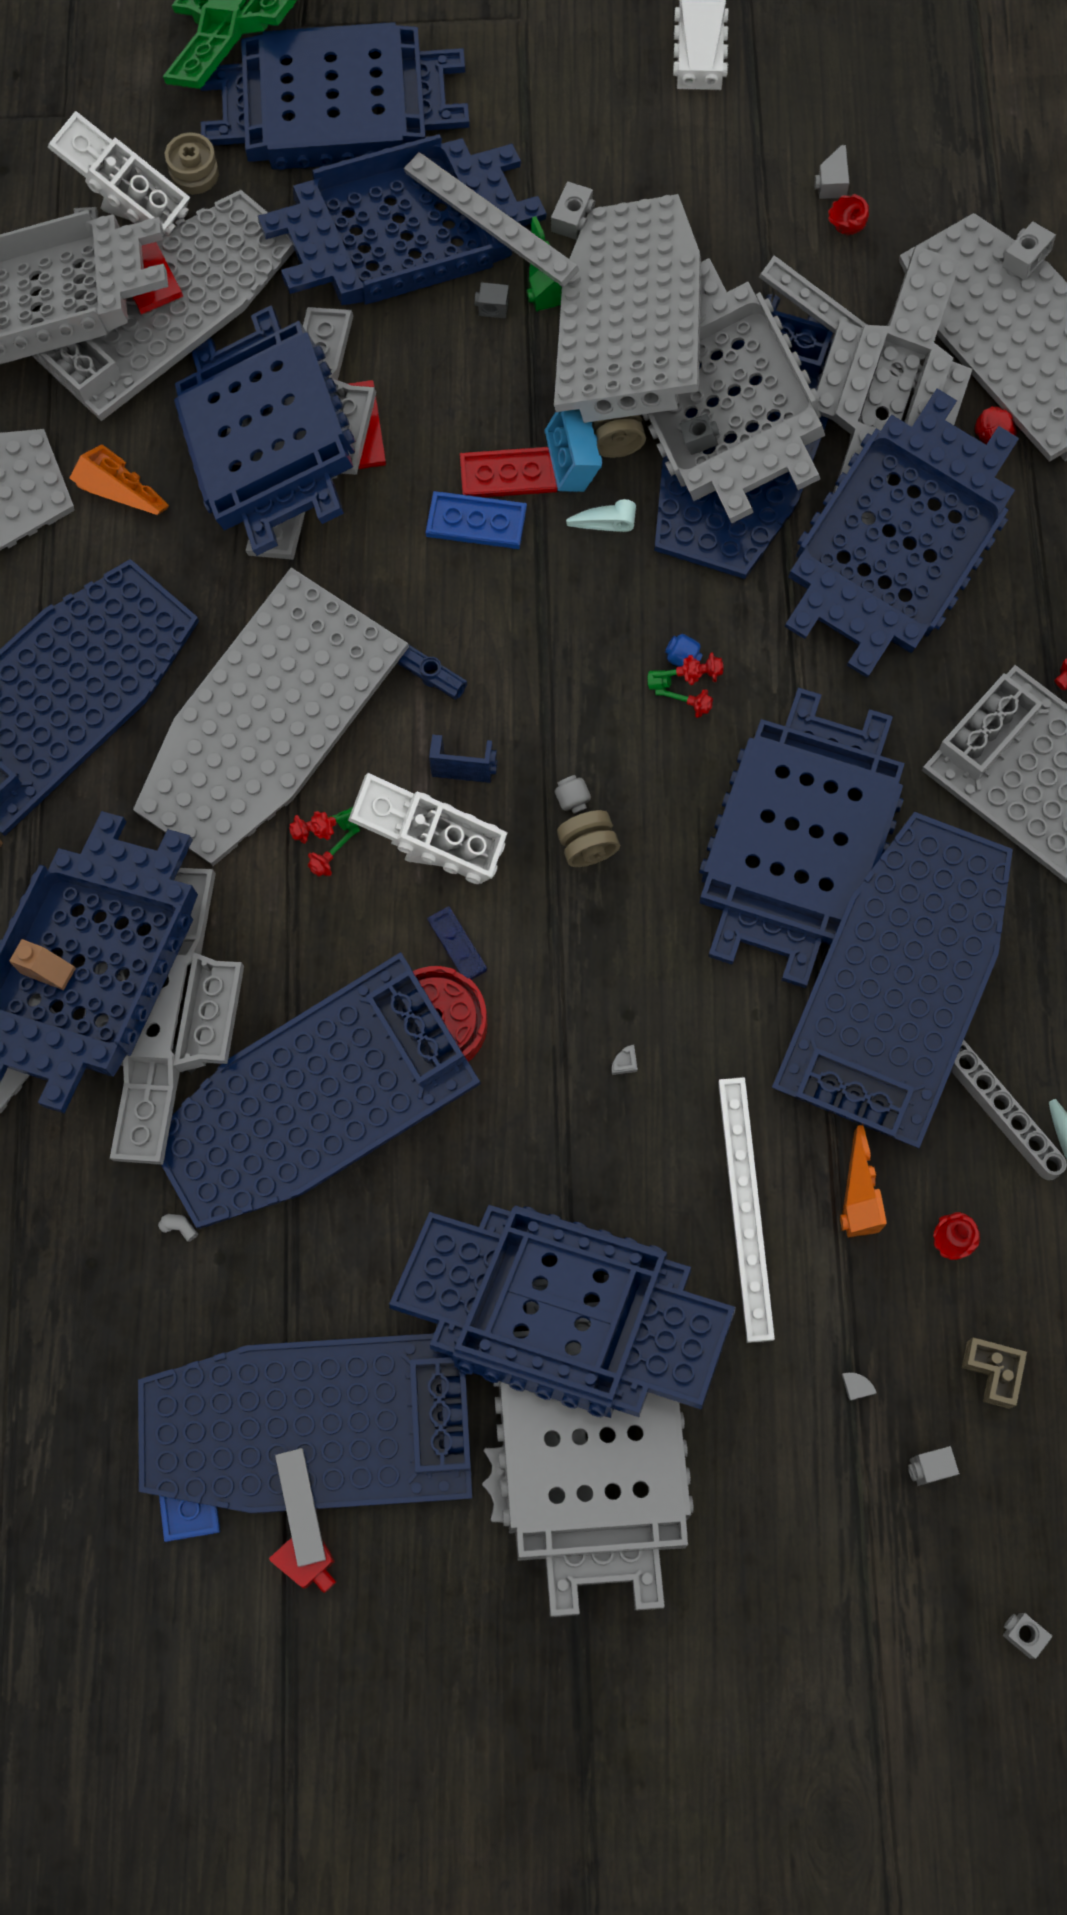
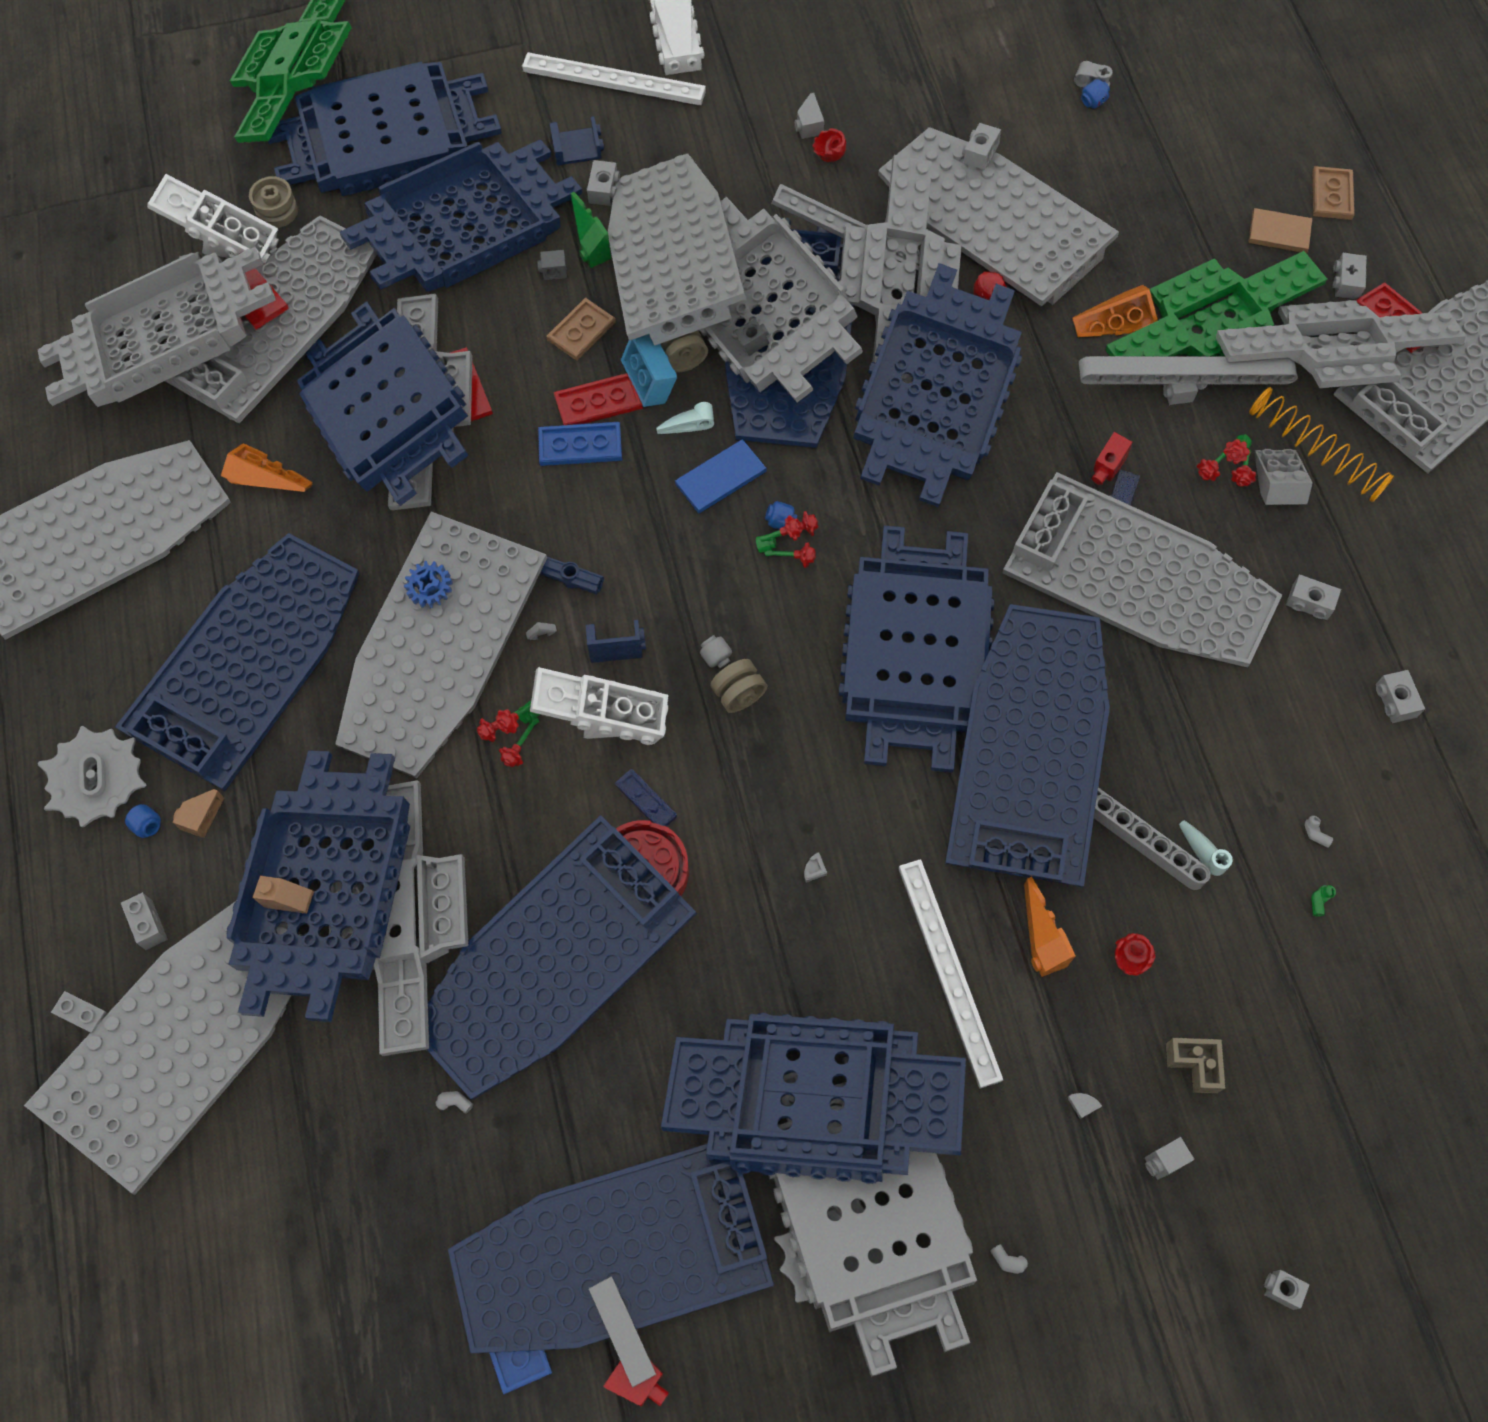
camera: 15 degrees left, 5 degrees down
light grey plate [404,152,579,287] -> none
none -> blue gear [404,561,453,608]
none -> white plate [522,53,706,105]
none -> light grey tile [526,622,557,640]
none -> medium nougat tile [546,298,616,361]
none -> dark blue panel [550,116,604,166]
none -> blue tile [675,439,766,513]
none -> light grey arm [990,1244,1028,1274]

